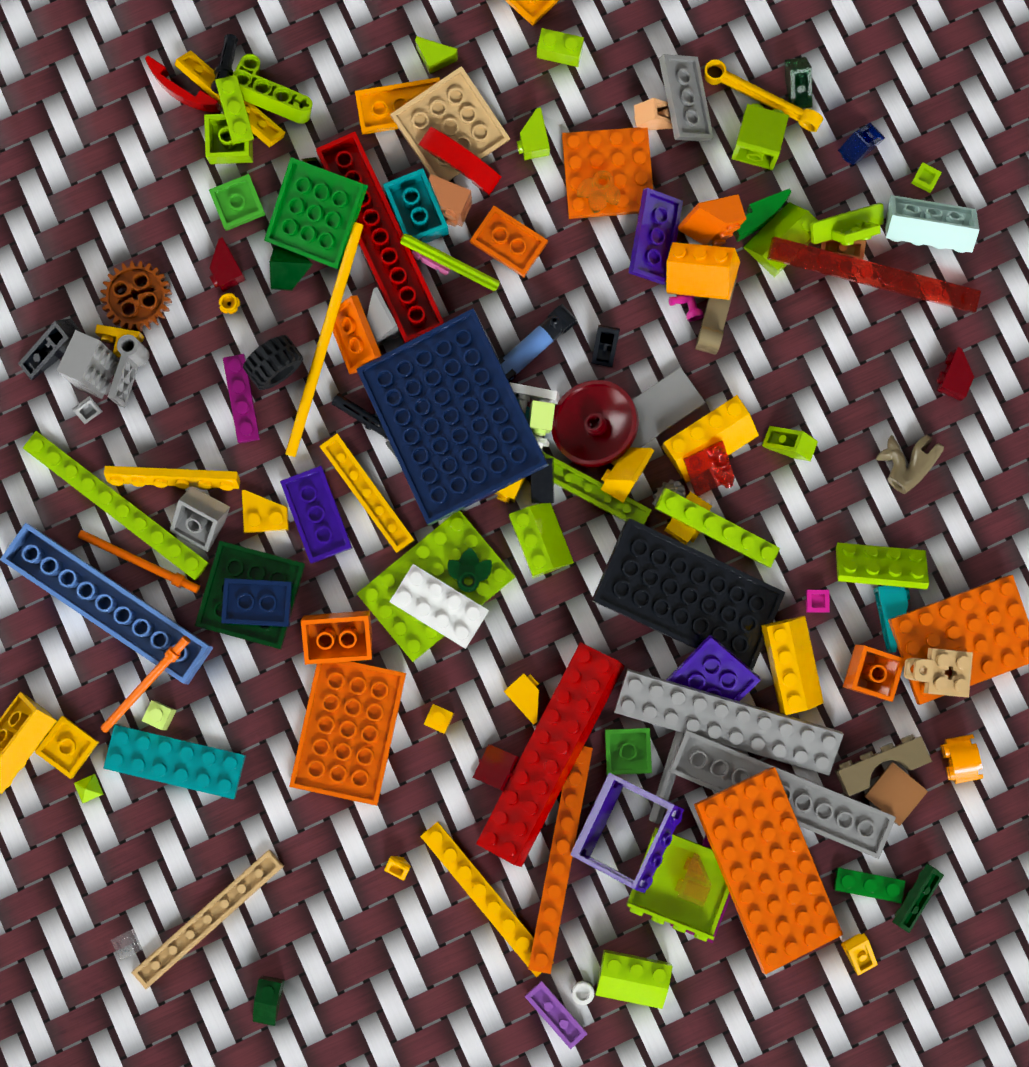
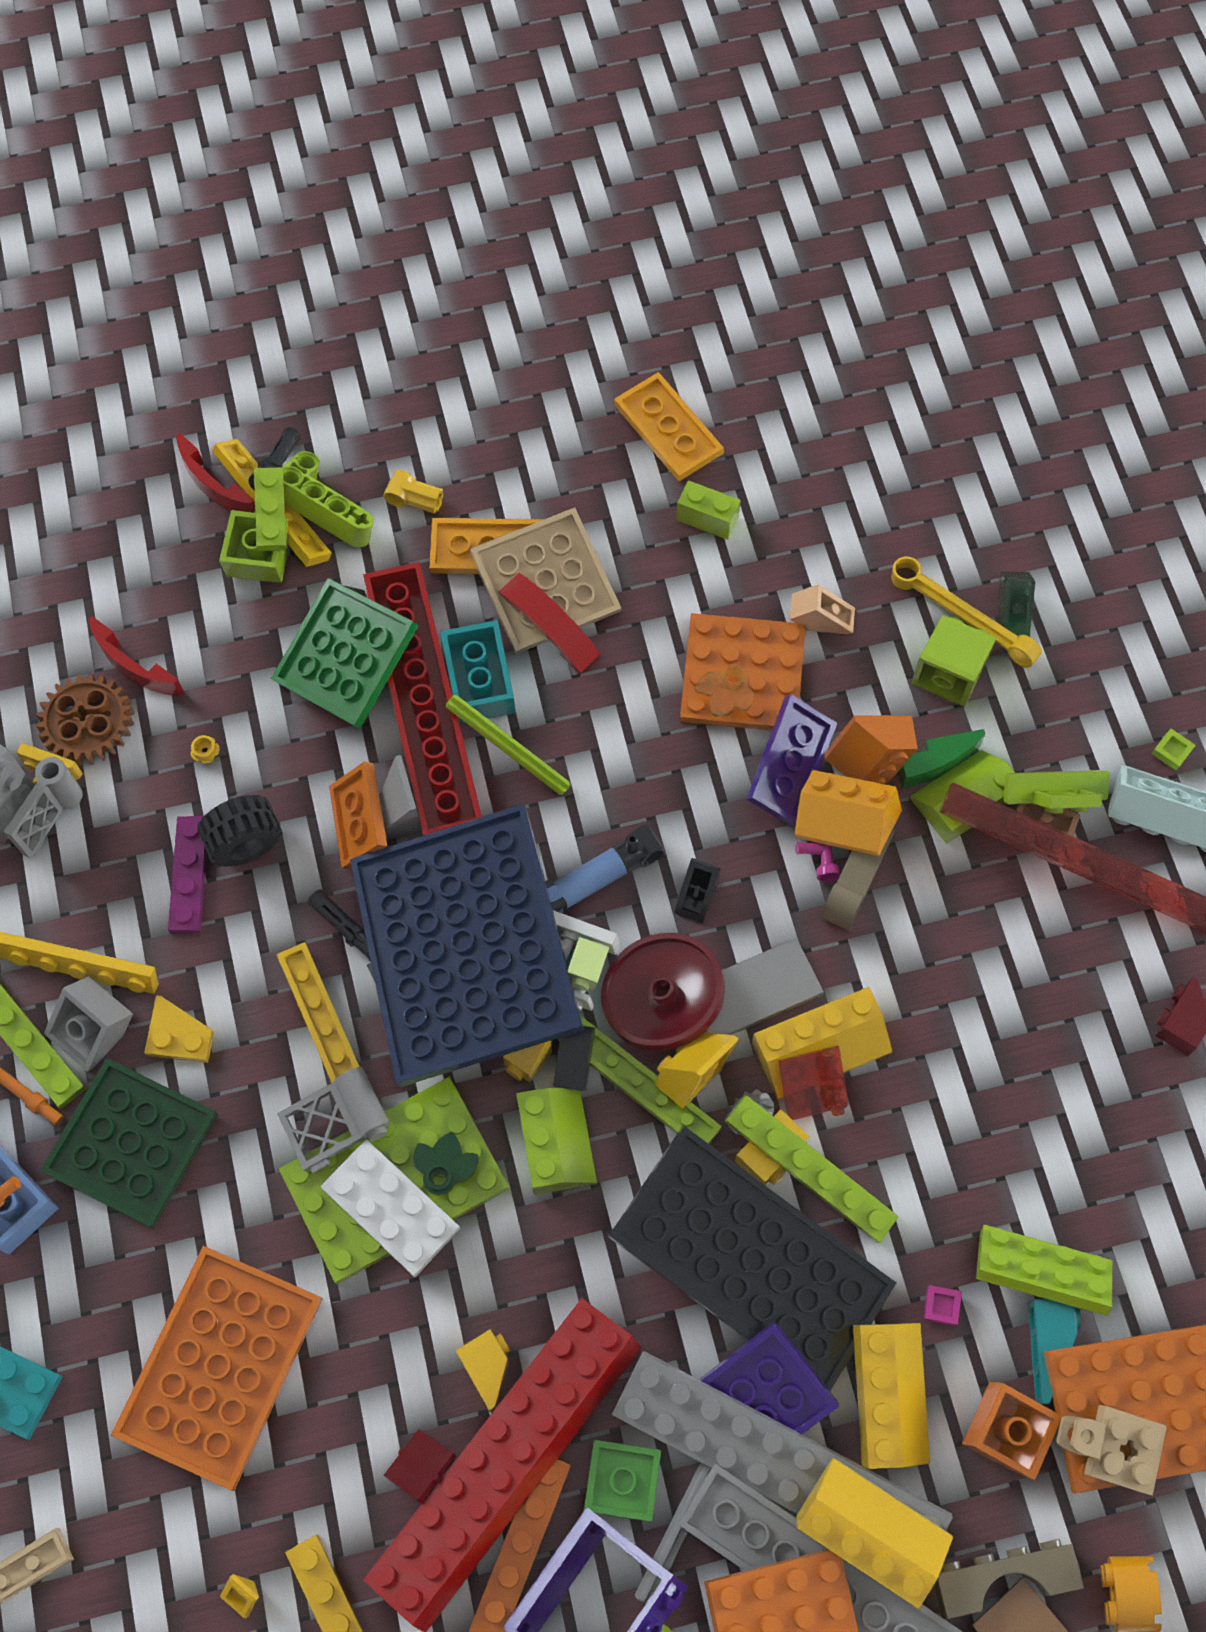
camera: 10 degrees right, 15 degrees down
bright green plate [209,174,266,231] -> none
dark red slope [209,237,246,292] -> none
dark blue plate [221,578,293,627] -> none
dark green slope [269,246,313,291] -> none
dark purple plate [280,466,352,564] -> none
yellow piece [285,222,364,457] -> none
orange slope [301,610,372,665] -> none
bright pink axle [412,250,451,275] -> none
lime slope [415,36,458,74] -> none
yellow brick [424,704,454,734] -> none
nougat slope [429,174,472,227] -> none
orange plate [470,206,548,277] -> none
lime slope [517,107,550,160] -> none
light grey plate [659,54,714,141] -> none
lime slope [762,426,818,462] -> none
clear blue slope [838,123,885,166] -> none
dark tan piece [876,435,944,494] -> none
none -> red slope [88,616,184,696]
none -> light grey piece [277,1067,390,1173]
none -> yellow piece [383,470,444,514]
none -> yellow slope [796,1457,953,1609]

